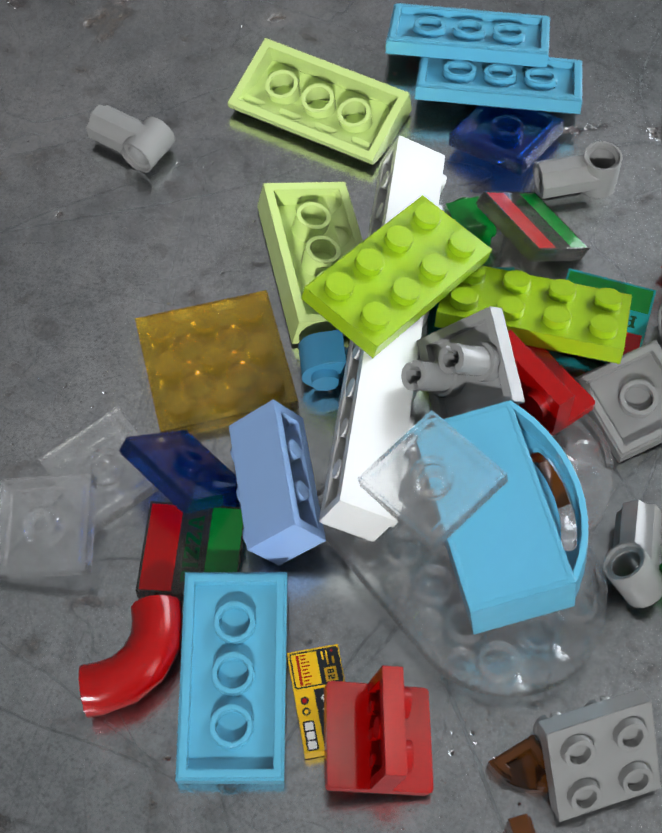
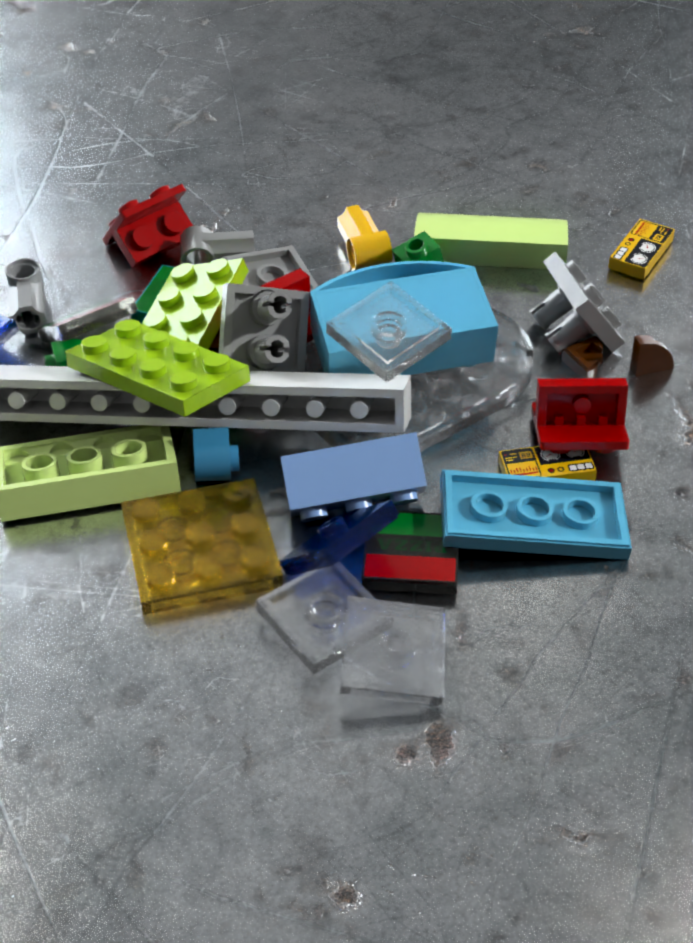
camera: 90 degrees left, 15 degrees down
red cylinder [79,594,183,718] -> none

